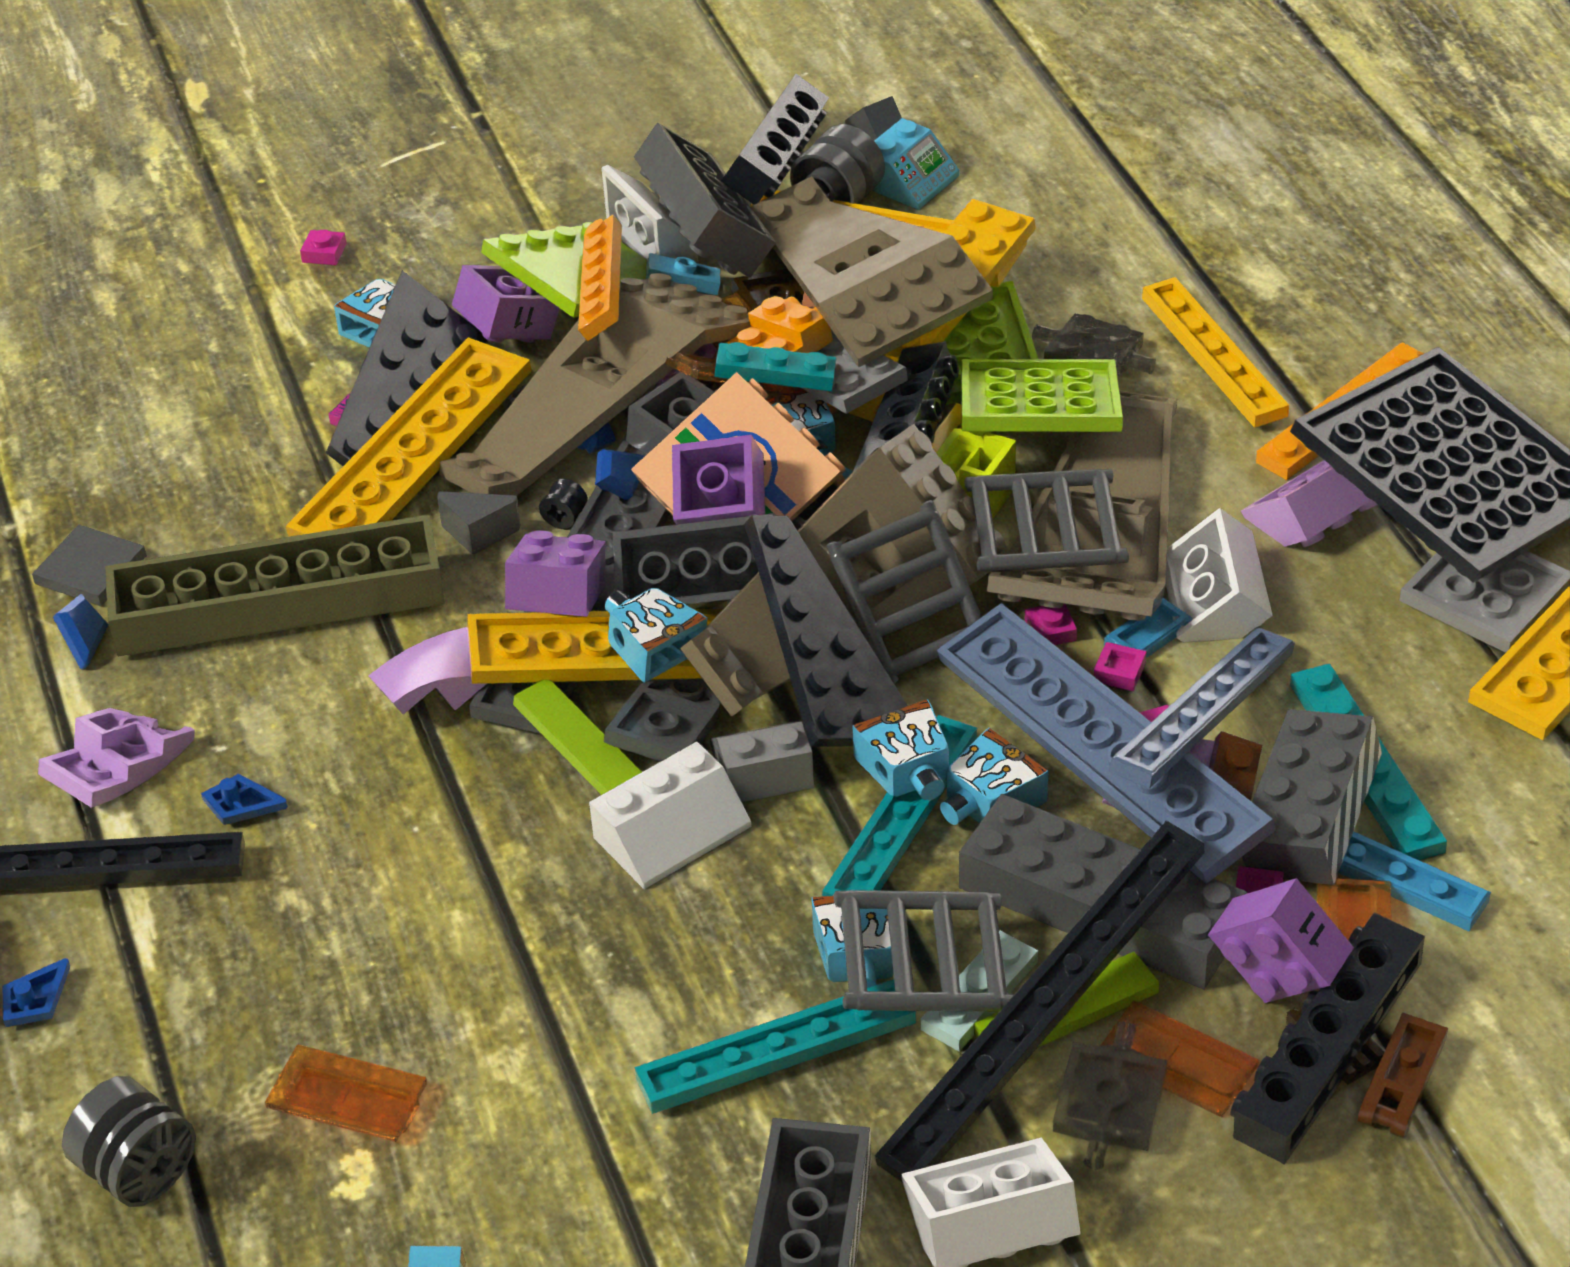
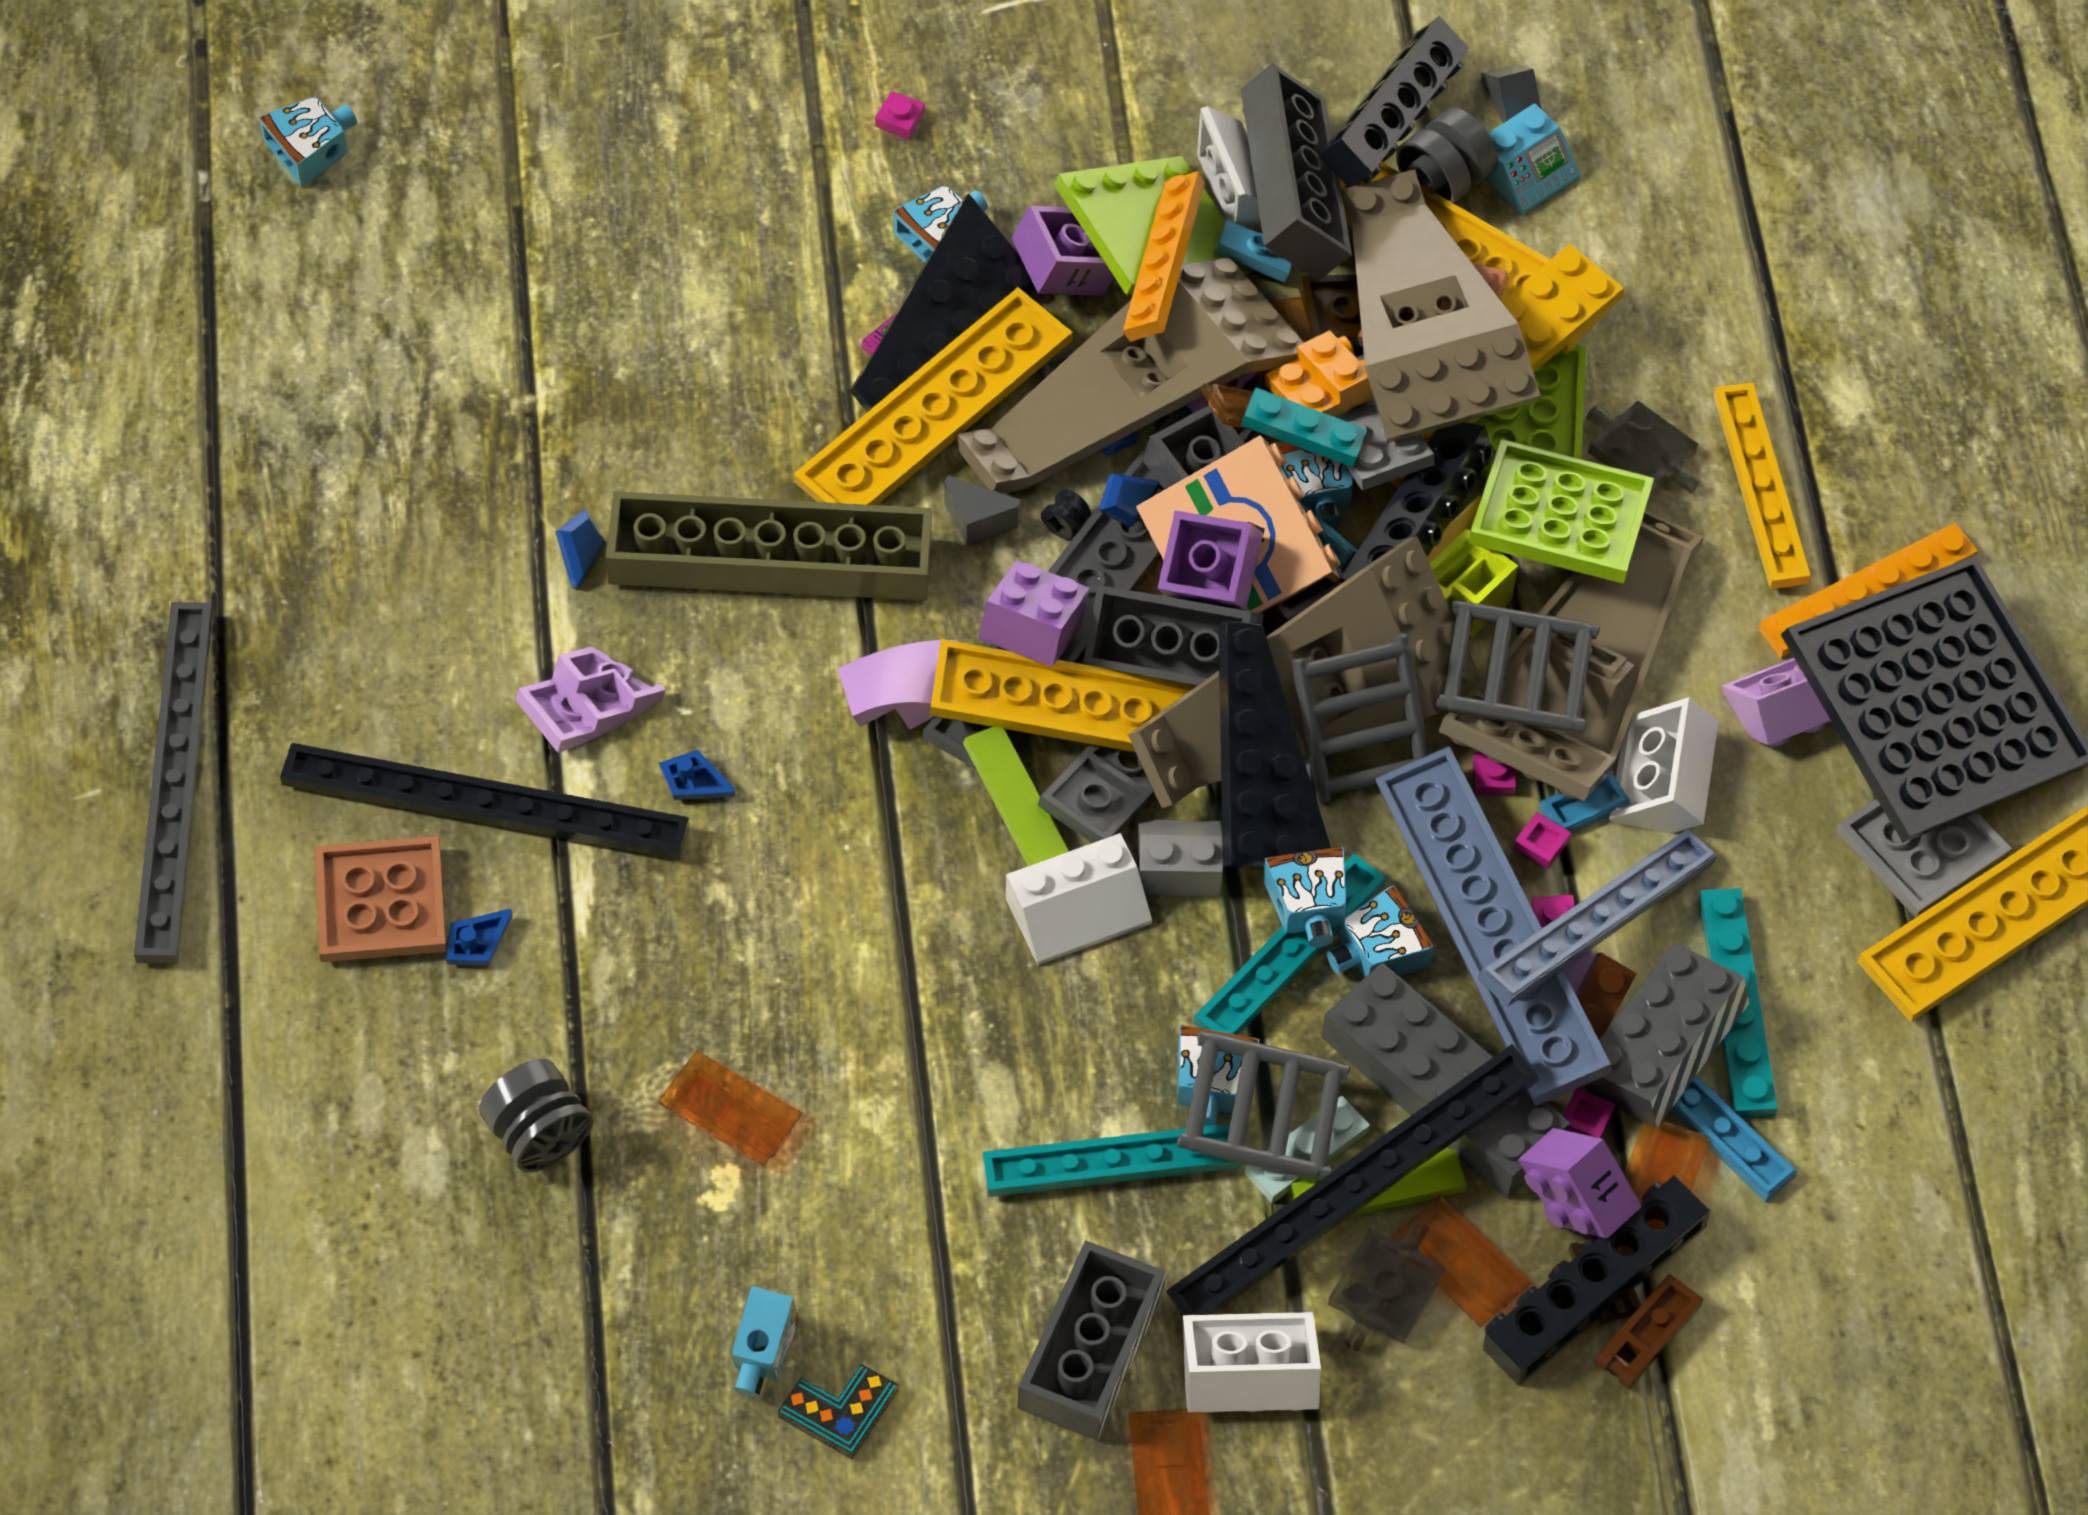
camera: 10 degrees right, 15 degrees up
dark grey tile [32,525,147,606] -> none
medium azure torso [605,588,707,683] -> none

